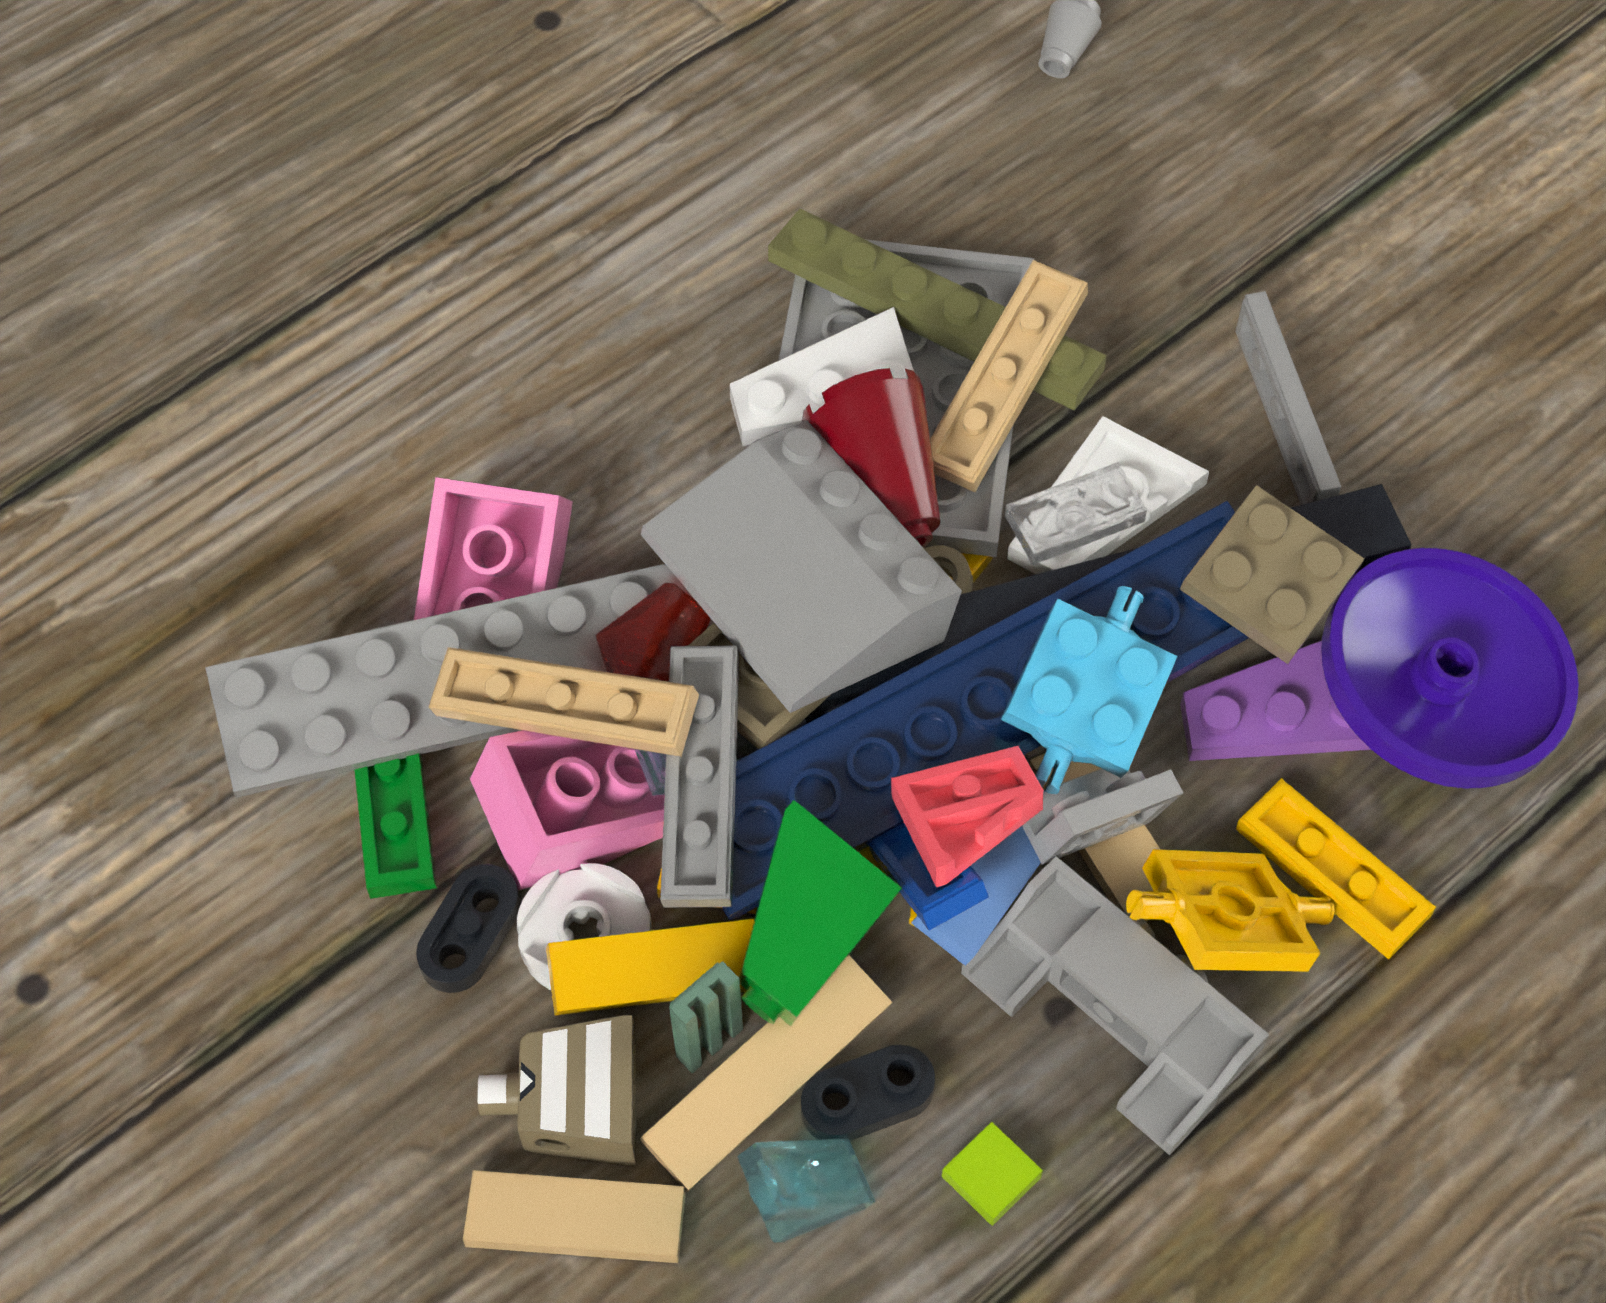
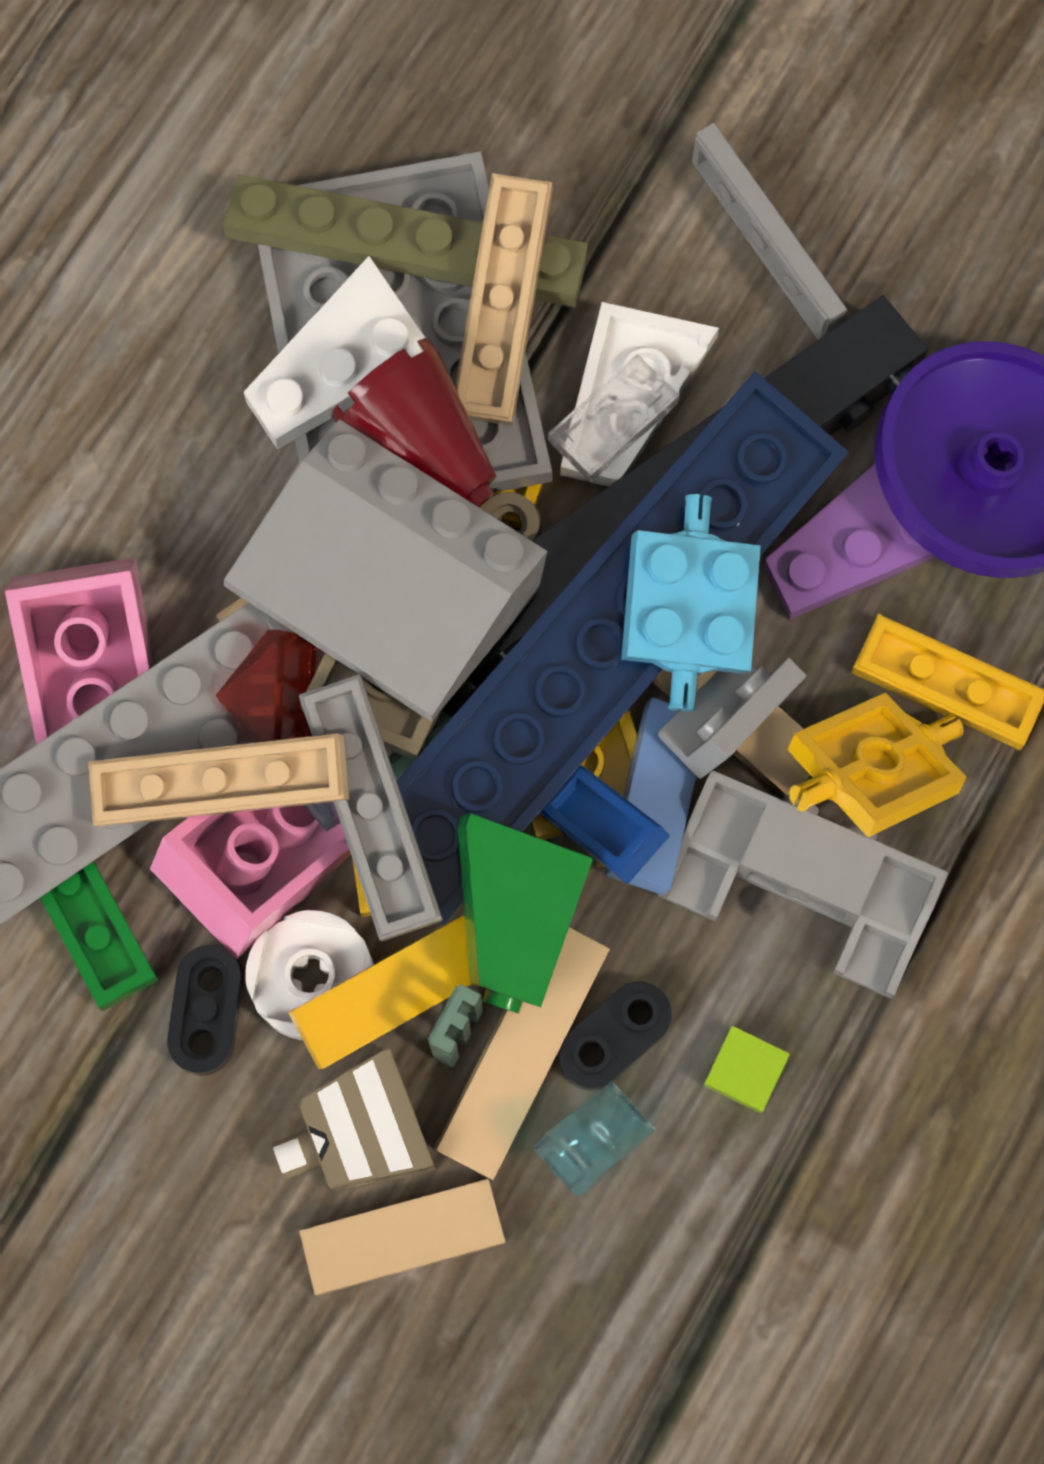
camera: 20 degrees left, 15 degrees up
coral wing [891,746,1043,887] -> none
dark tan plate [1180,485,1364,664] -> none

